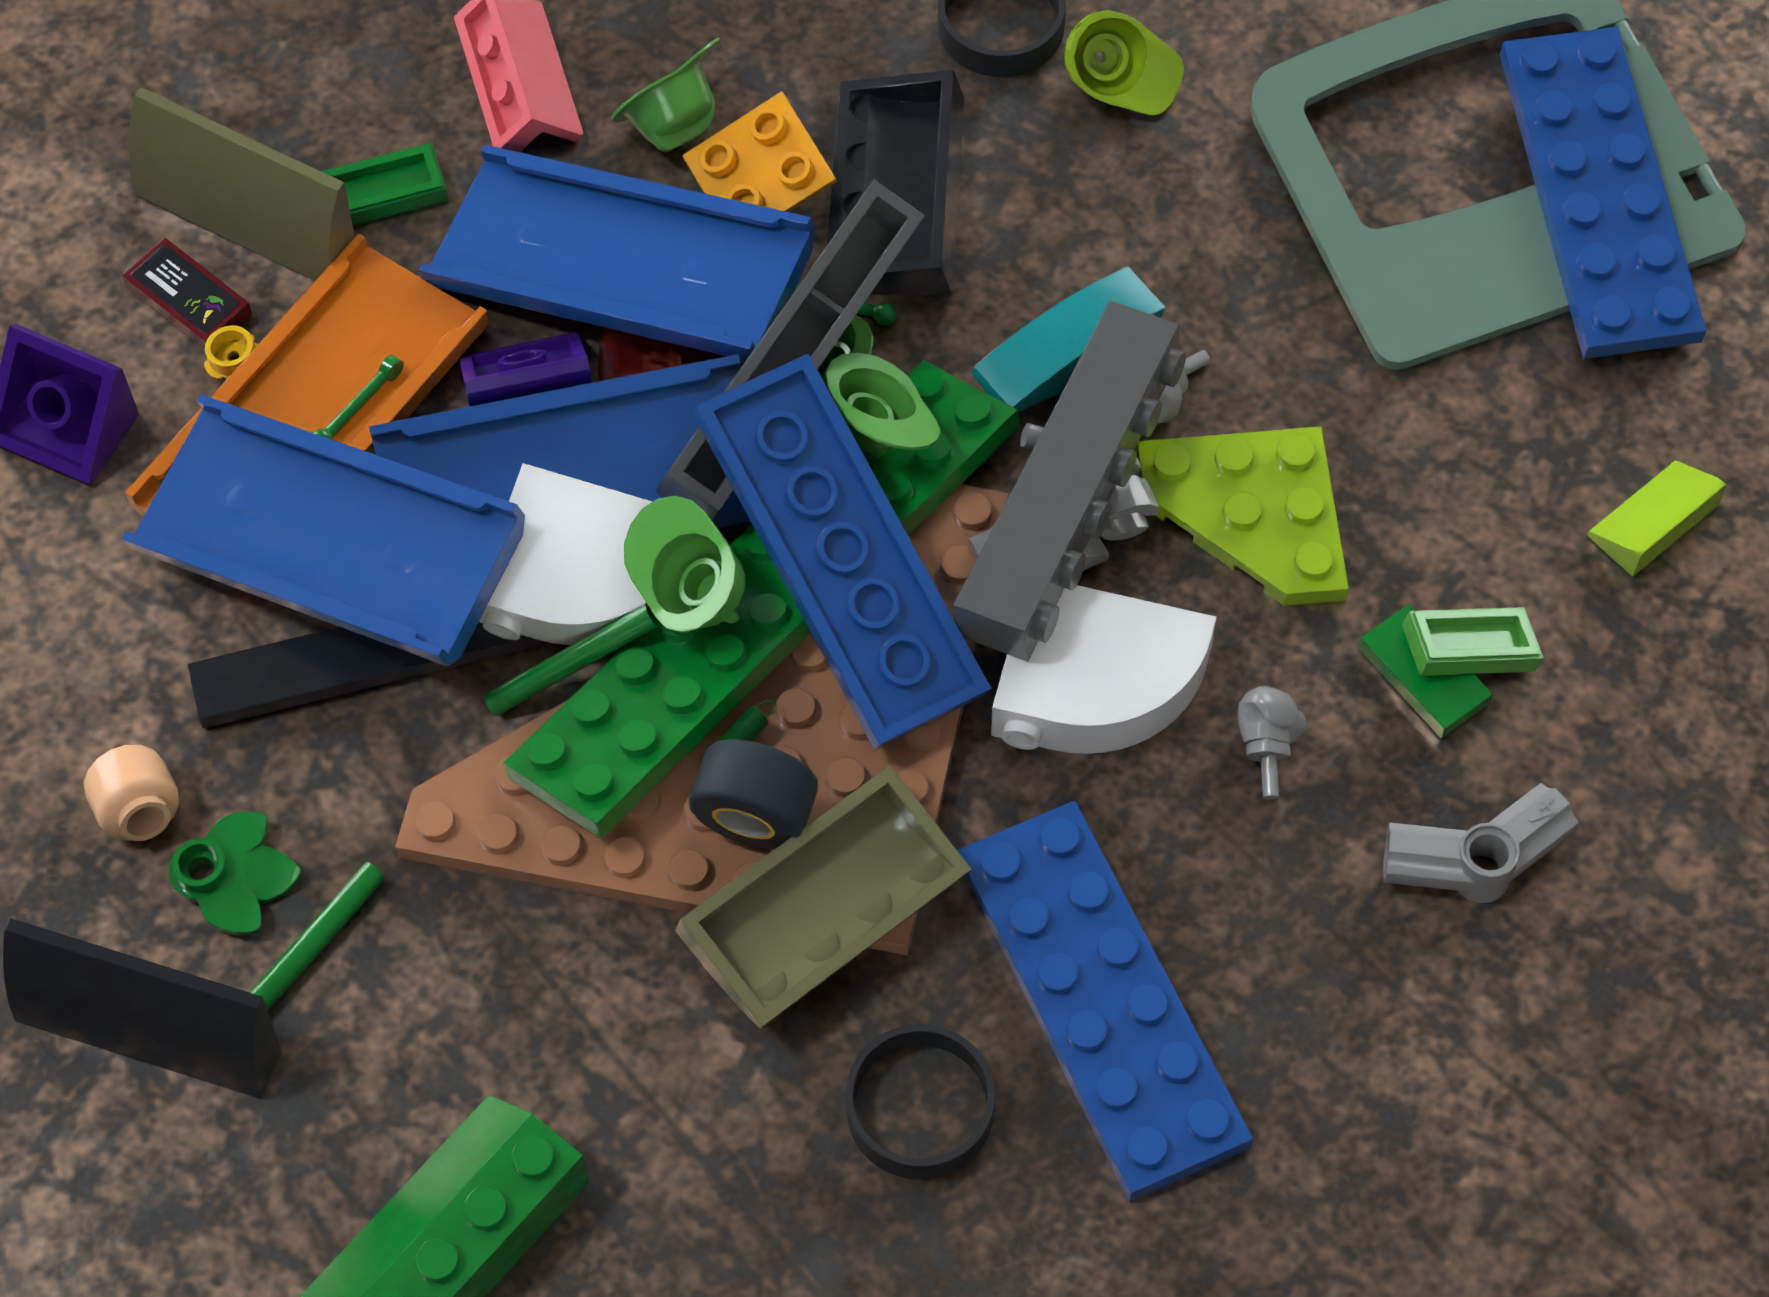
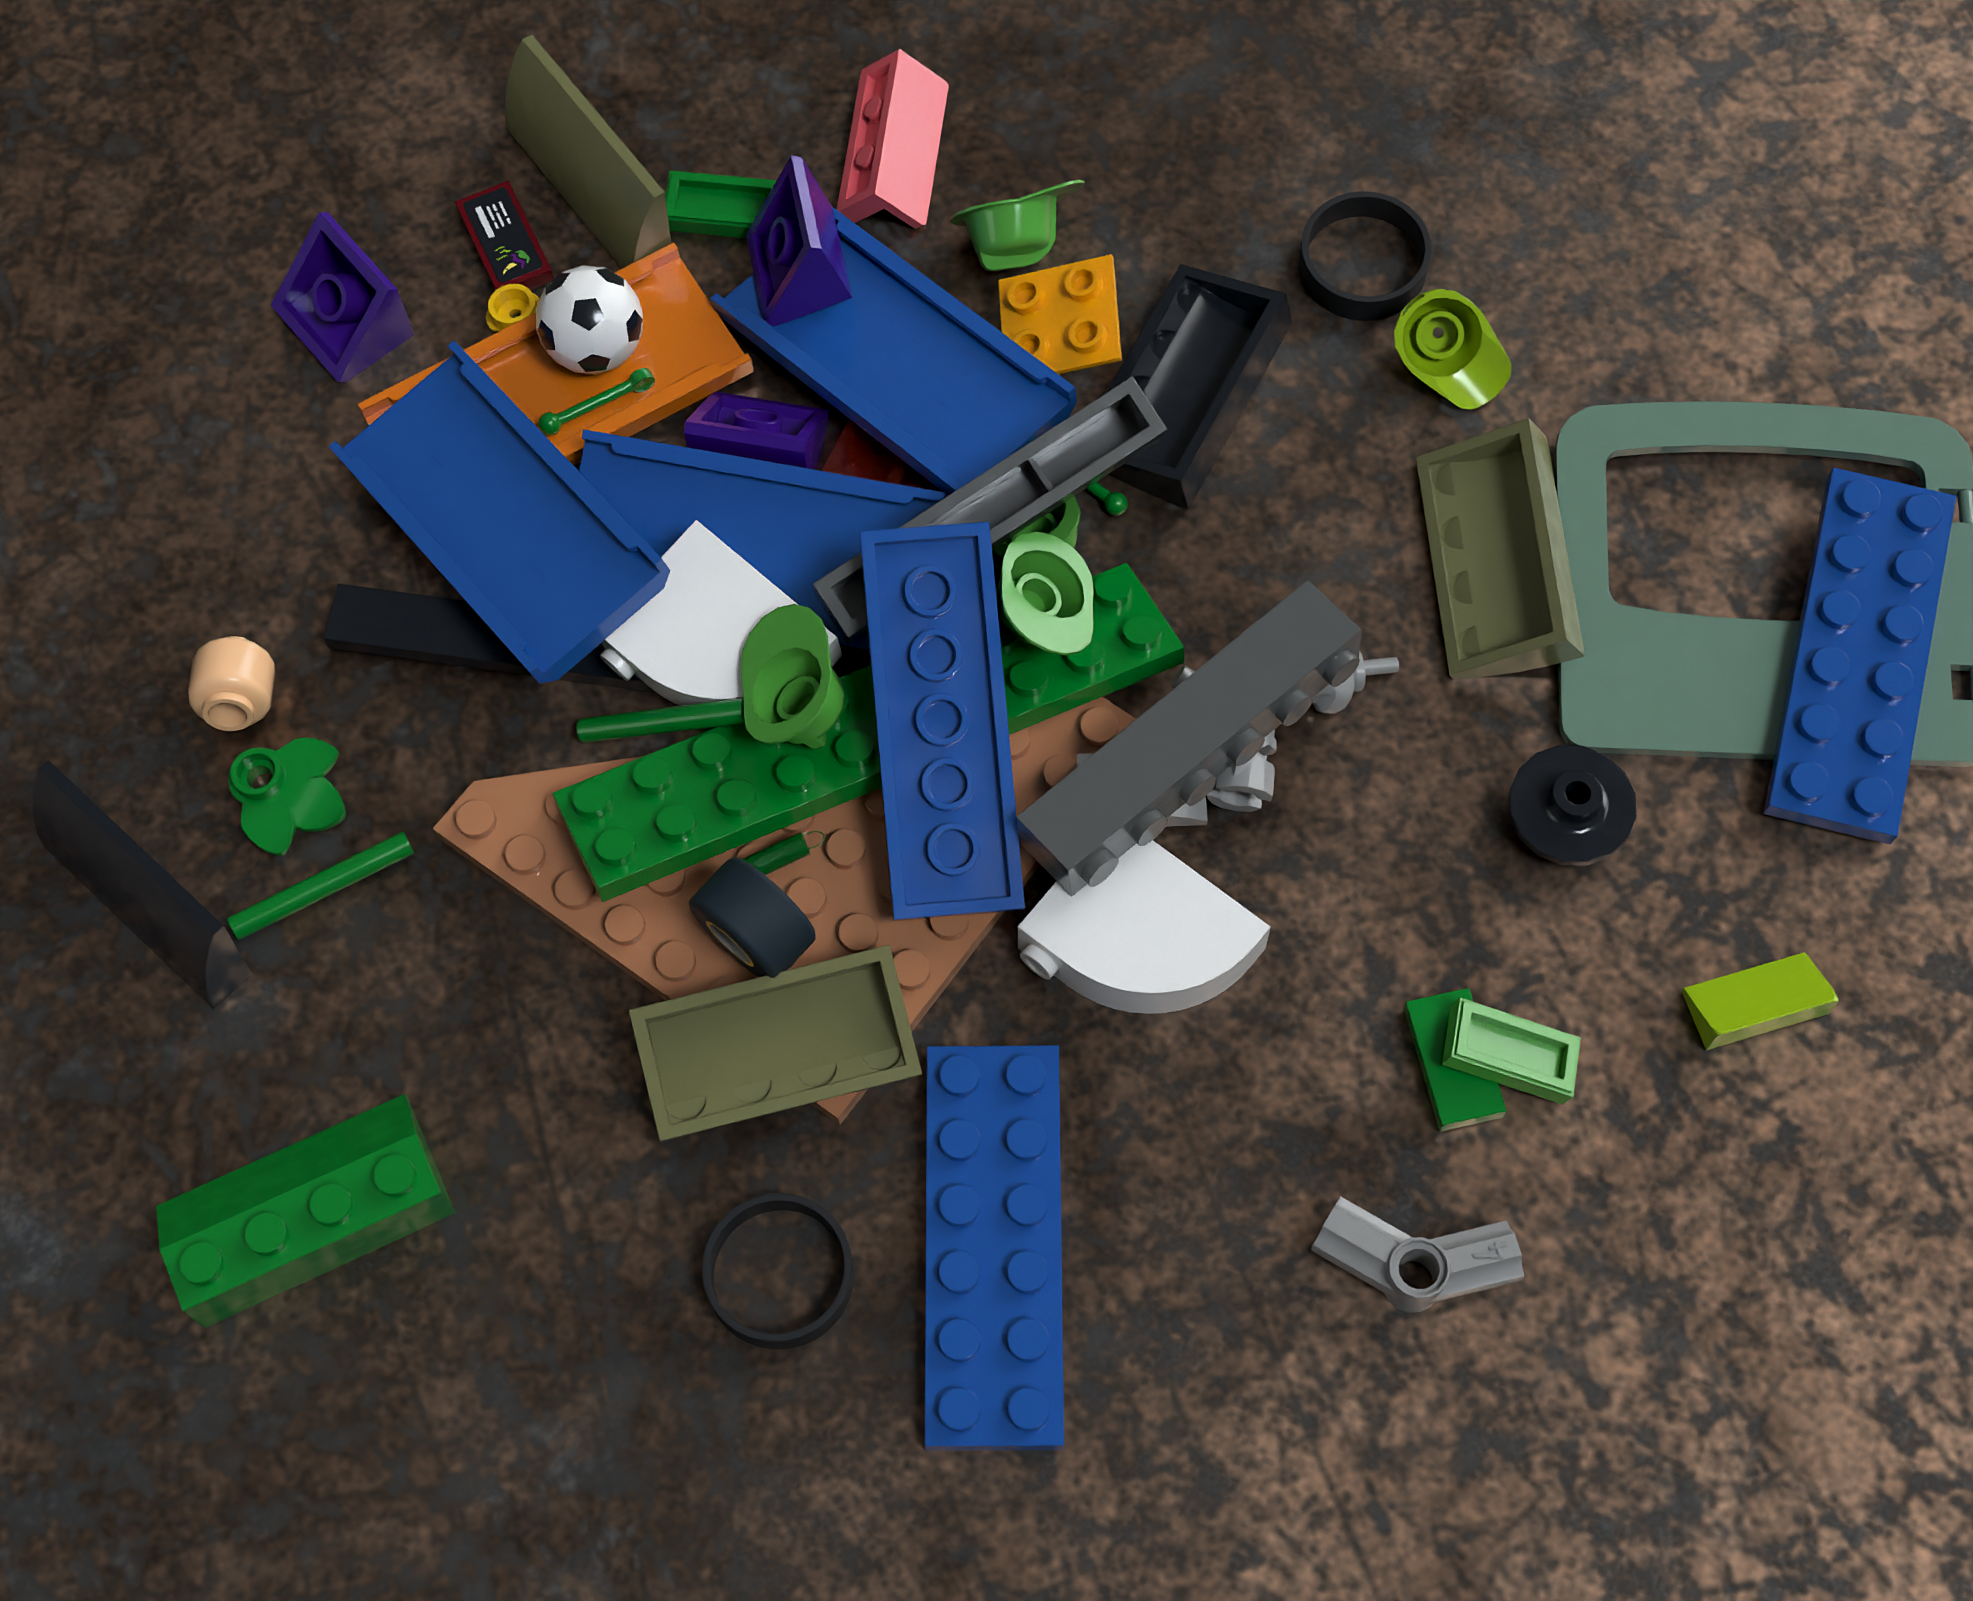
camera: 25 degrees right, 5 degrees up
teal slope [971,266,1166,412] -> none
lime plate [1136,426,1349,606] -> none
light grey piece [1237,686,1306,799] -> none
none -> white piece [536,265,643,375]
none -> dark purple slope [746,155,852,327]
none -> olive slope [1416,418,1585,679]
none -> black piece [1508,745,1637,866]

